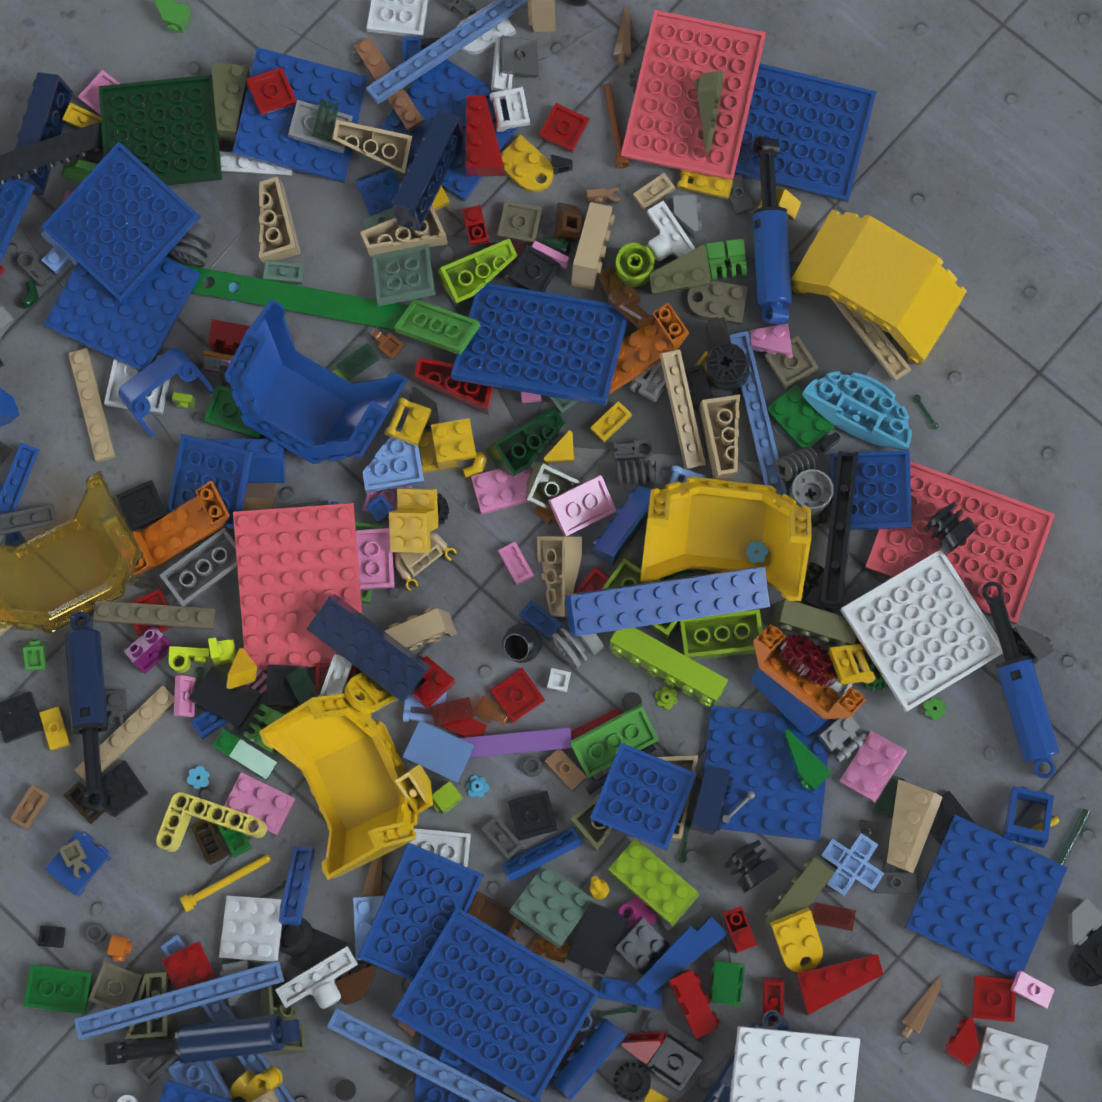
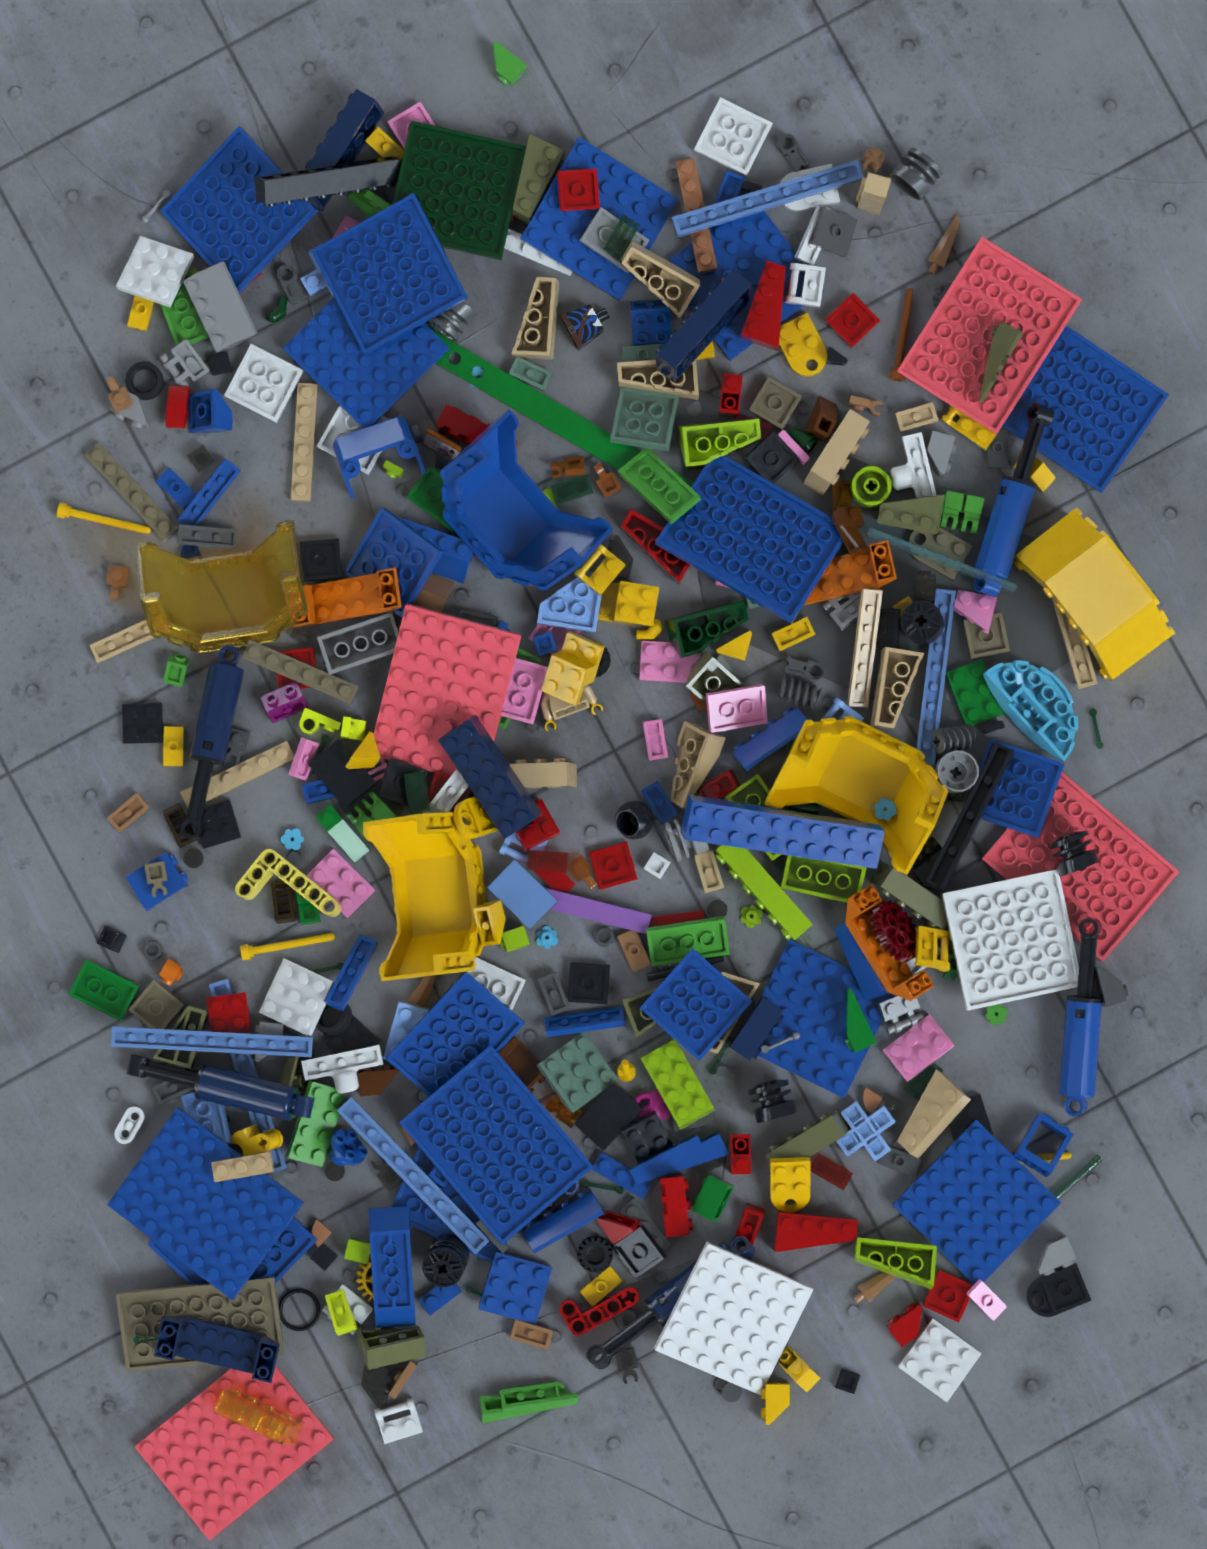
camera: 15 degrees right, 10 degrees up
none -> clear smoke tile [183,848,204,868]
none -> white plate [224,344,304,423]
none -> bright green plate [285,1080,346,1167]
none -> blue plate [329,1129,368,1166]
none -> dark orange plate [550,456,585,478]
none -> torso [561,305,610,351]
none -> tan plate [694,850,724,894]
none -> lime wedge [854,1237,937,1289]
none -> nougat tile [863,1087,883,1114]
none -> clear light blue tile [866,528,1017,594]

